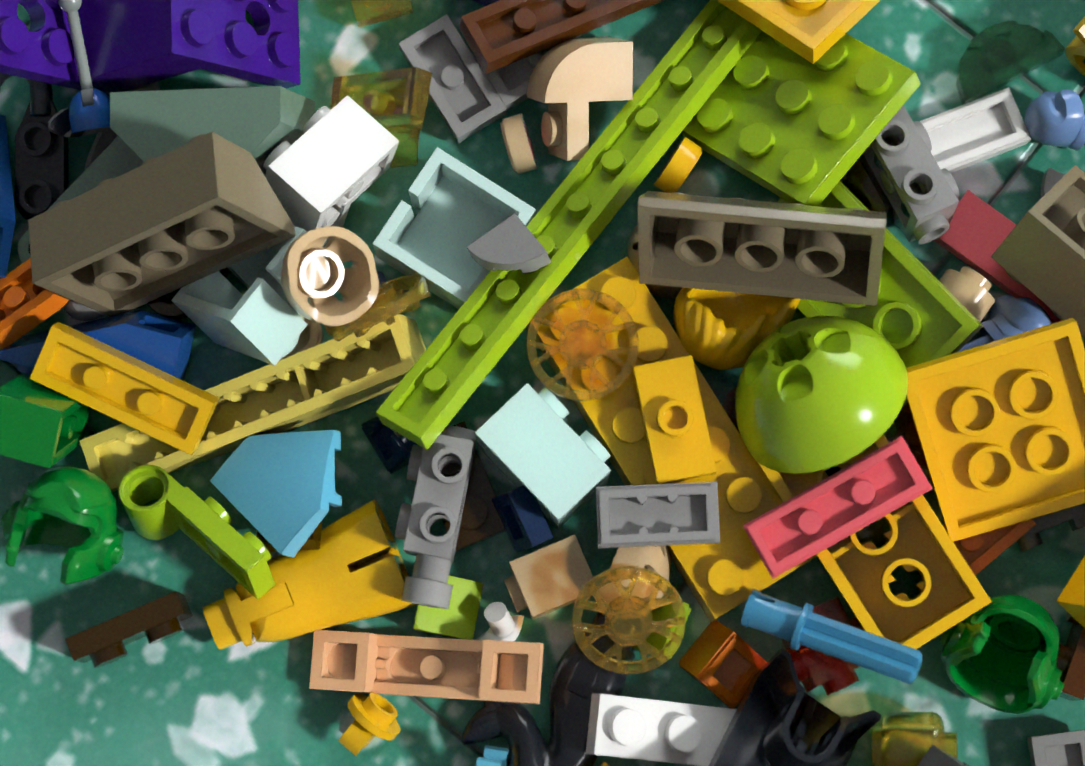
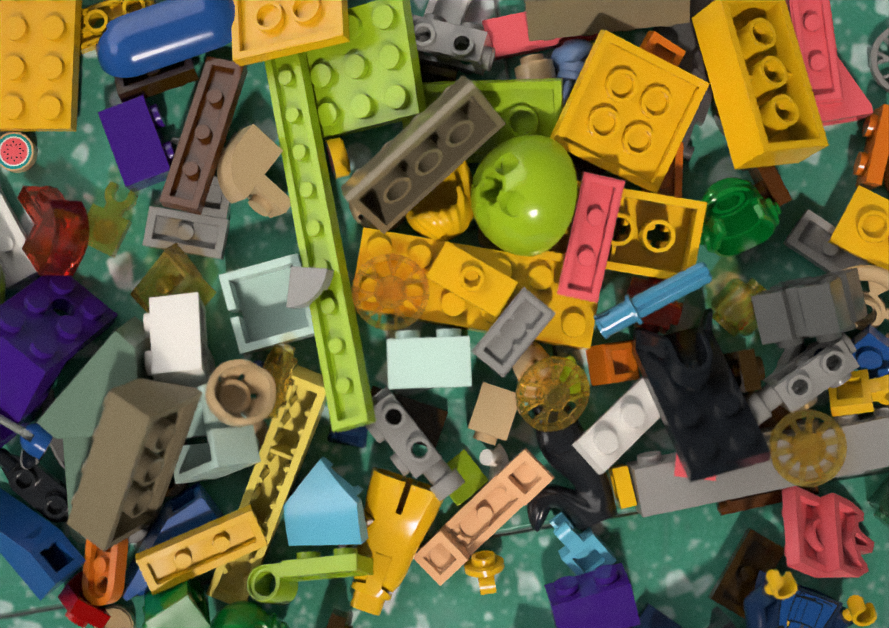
camera: 50 degrees left, 5 degrees up
dark blue tile [492,485,553,552] -> none
tan tile [500,113,538,174] -> none

